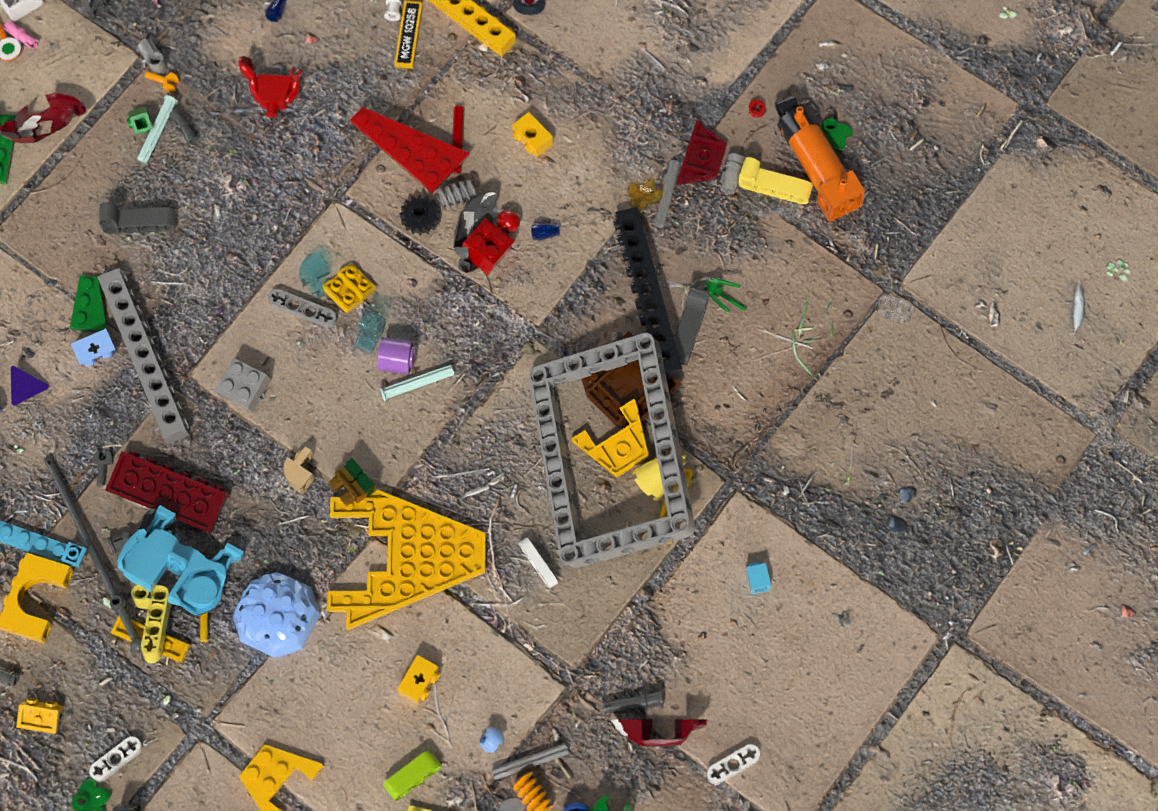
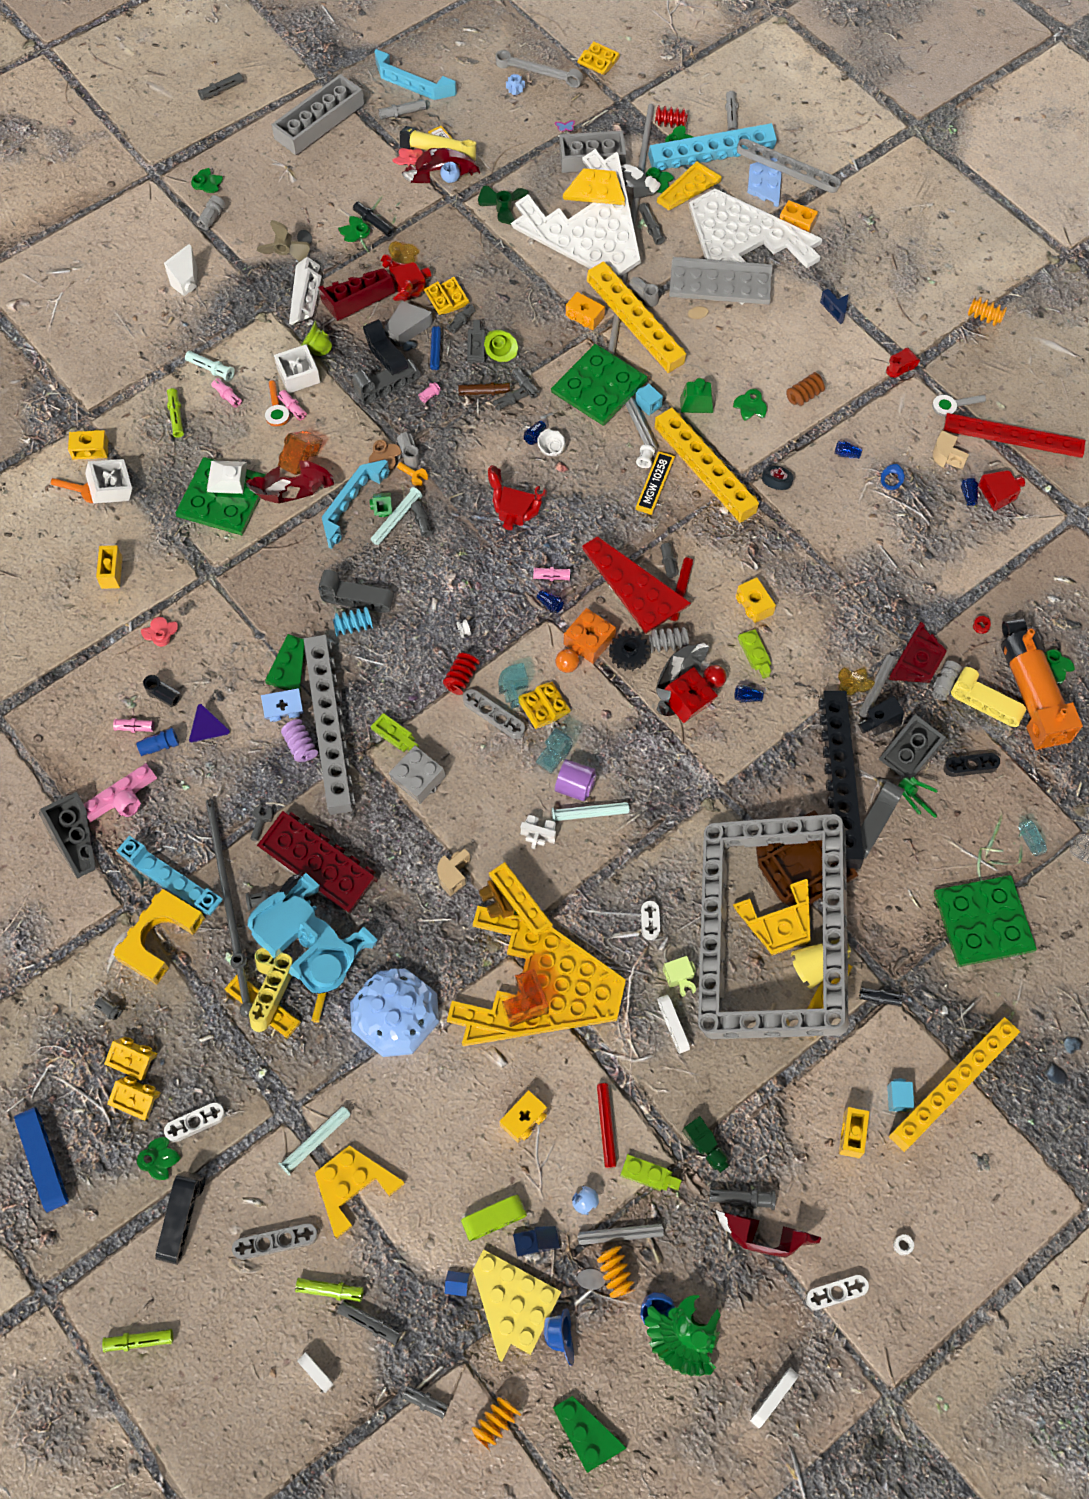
camera: 10 degrees right, 5 degrees down
none -> yellow bracket [107,1076,161,1121]
none -> clear orange brick [278,431,323,475]
none -> light aqua axle [278,1106,350,1176]
none -> lavender piece [281,719,318,762]
none -> medium azure slope [322,460,390,549]
none -> medium azure piece [333,607,373,637]
none -> medium nougat plate [369,440,402,470]
none -> lime hinge [370,713,419,752]
none -> red piece [443,653,480,695]
none -> white bush [457,619,471,638]
none -> yellow tile [489,862,553,937]
none -> clear orange brick [502,969,549,1027]
none -> dark blue slope [513,1226,560,1258]
none -> white hips [520,815,556,849]
none -> bright pink pin [533,567,570,581]
none -> clear blue cone [536,590,564,613]
none -> white hair [537,429,566,457]
none -> orange brick [555,608,616,673]
none -> red axle [597,1083,616,1168]
none -> lime hinge [620,1154,682,1191]
none -> white beam [641,901,660,940]
none -> dark grey axle [660,543,677,578]
none -> yellowish green brick [663,956,696,997]
none -> dark green piece [682,1116,730,1173]
none -> lime hinge [738,629,771,679]
none -> yellow brick [838,1107,869,1159]
none -> black torso [858,696,904,736]
none -> black pin [859,986,903,1007]
none -> dark grey slope [879,714,948,779]
none -> yellow brick [888,1017,1020,1152]
none -> white axle [893,1234,914,1256]
none -> green piece [933,875,1037,967]
none -> black beam [943,753,1000,777]
none -> clear light blue beam [1019,820,1047,856]

